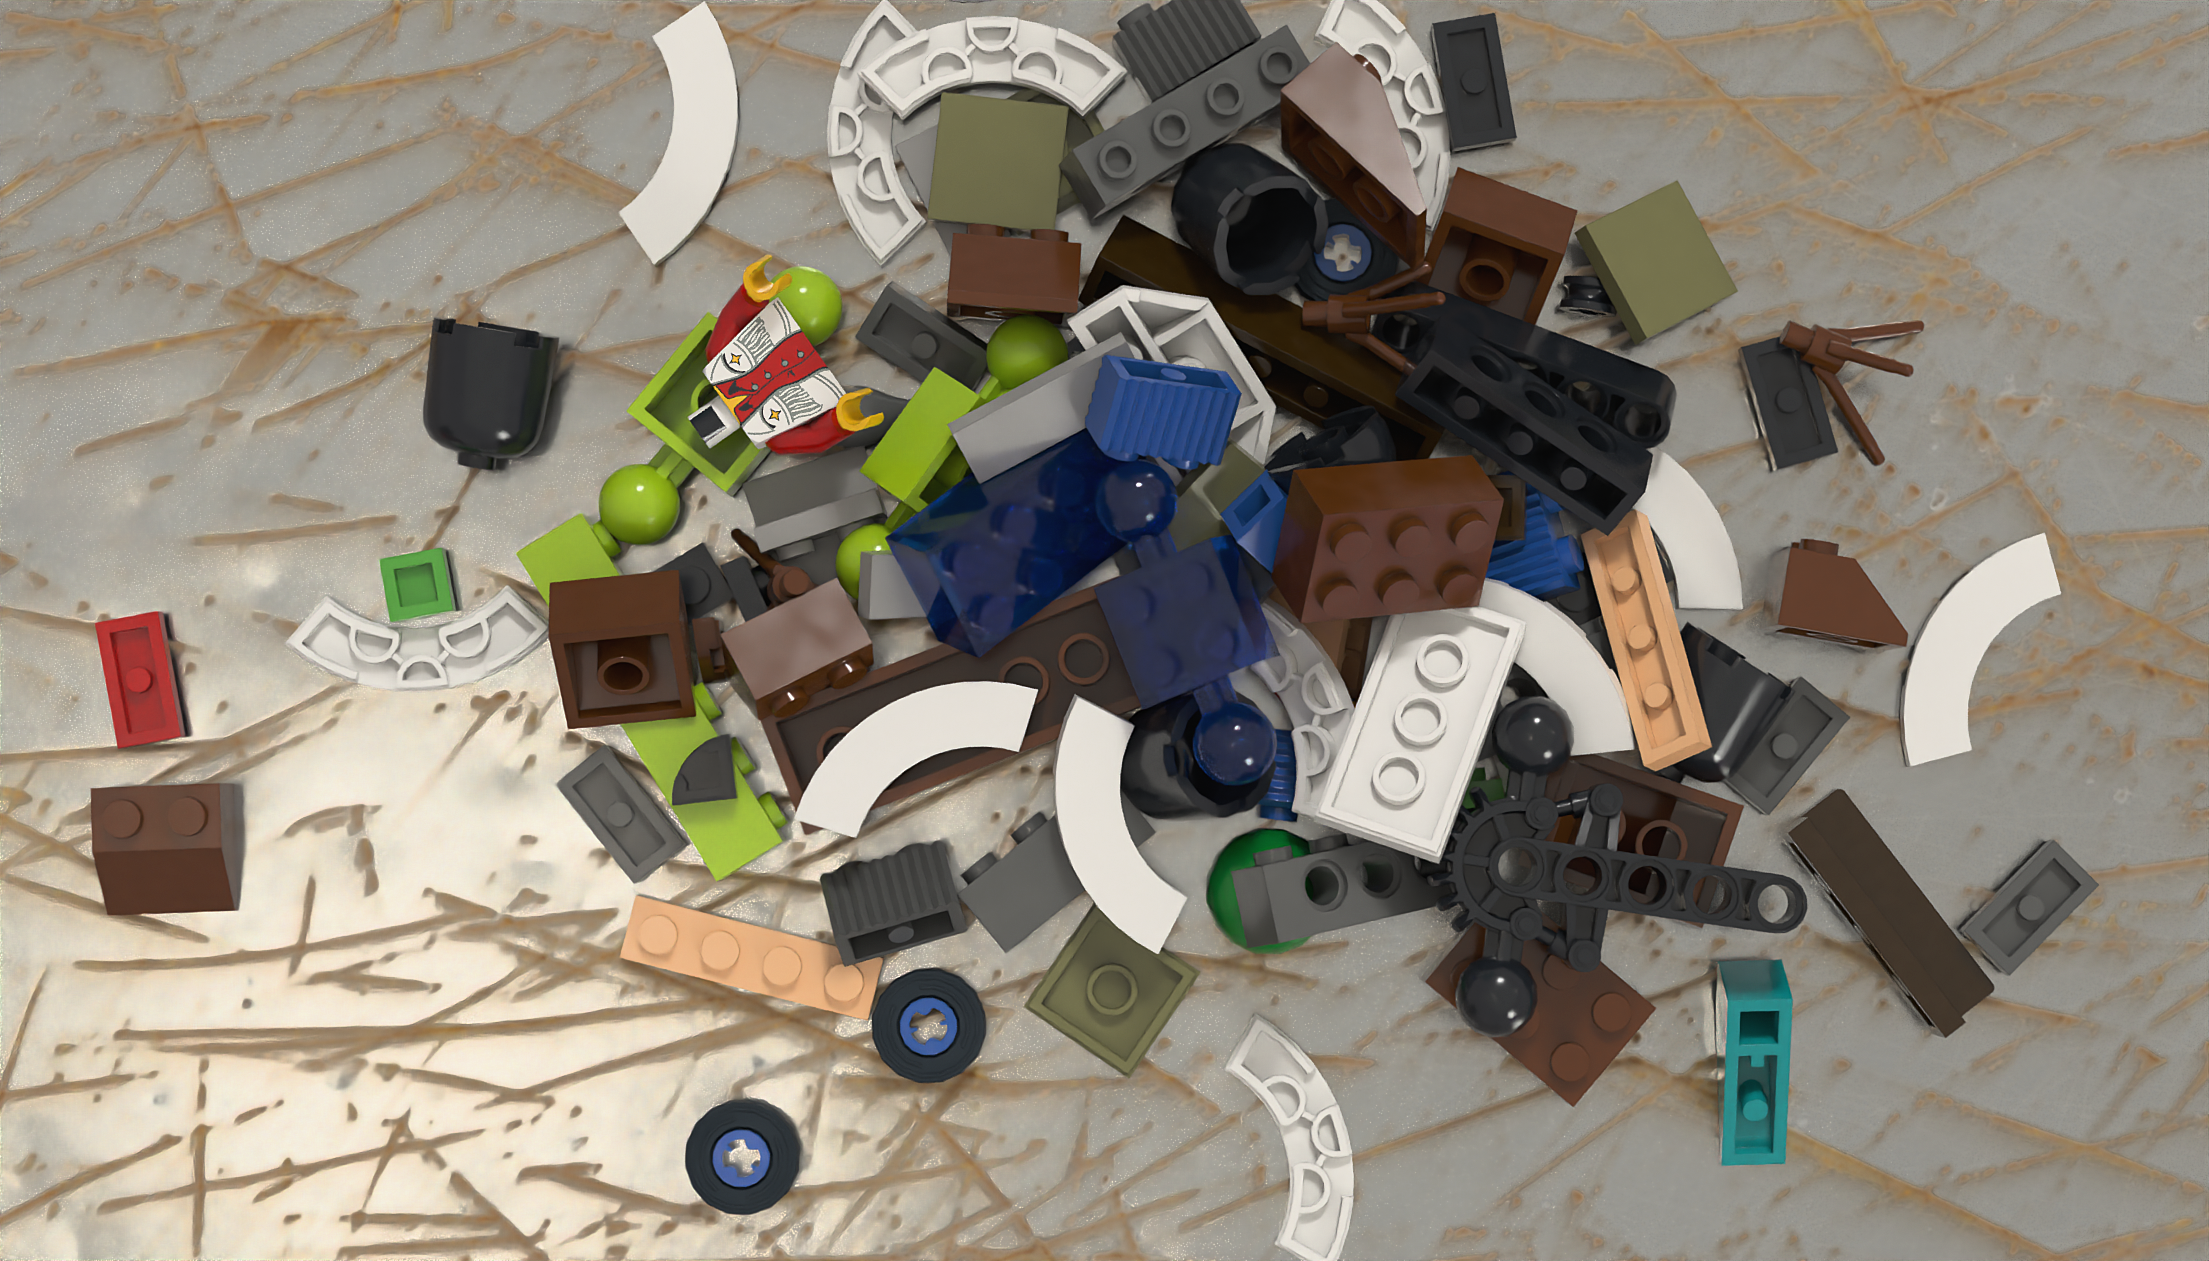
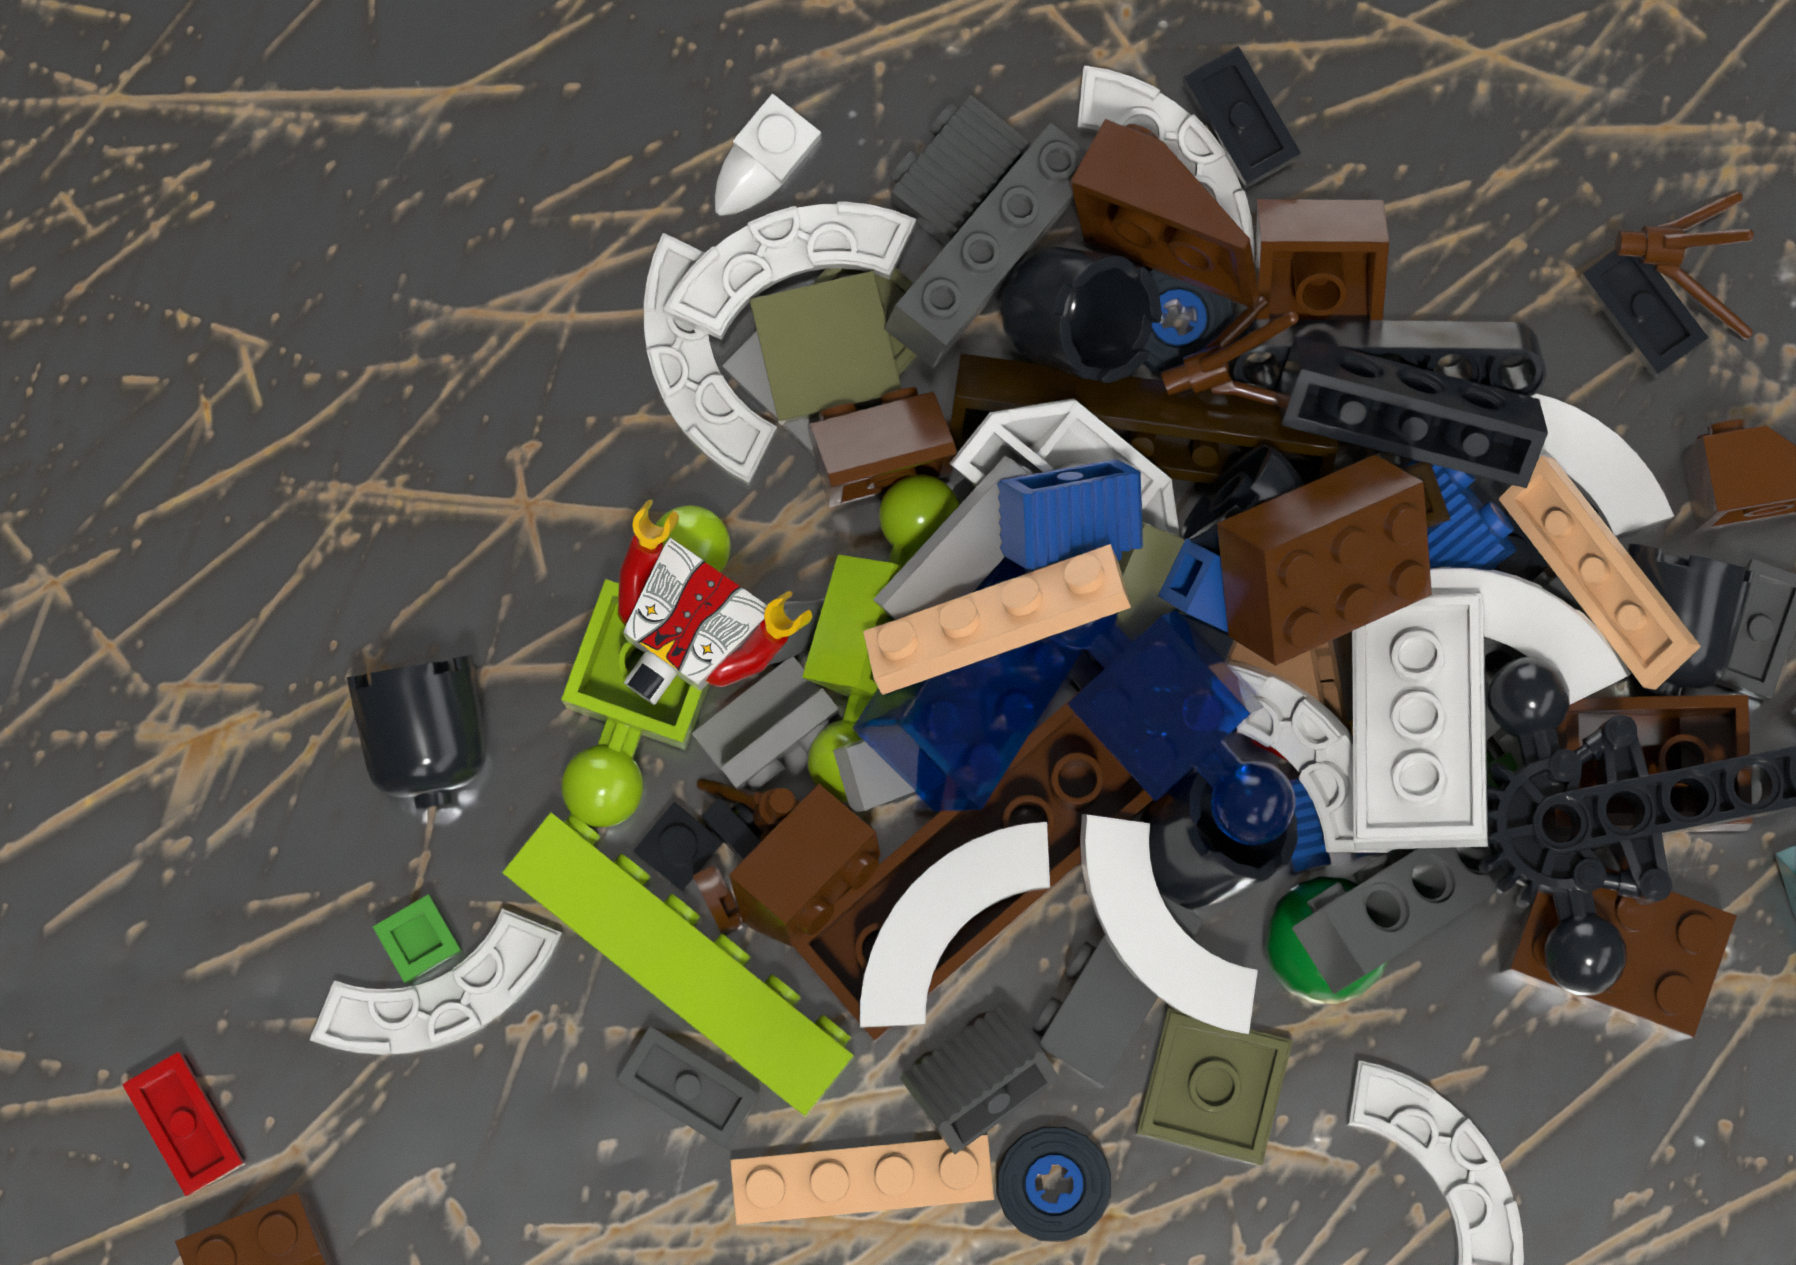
camera: 20 degrees left, 5 degrees down
reddish brown slope [548,570,696,729] -> none
white tile [618,1,739,267] -> none
black tile [672,734,738,806] -> none
dark grey plate [855,281,988,391] -> none
black bush [1559,275,1616,317] -> none
olive tile [1574,180,1738,345] -> none
none -> light nougat plate [863,544,1131,695]

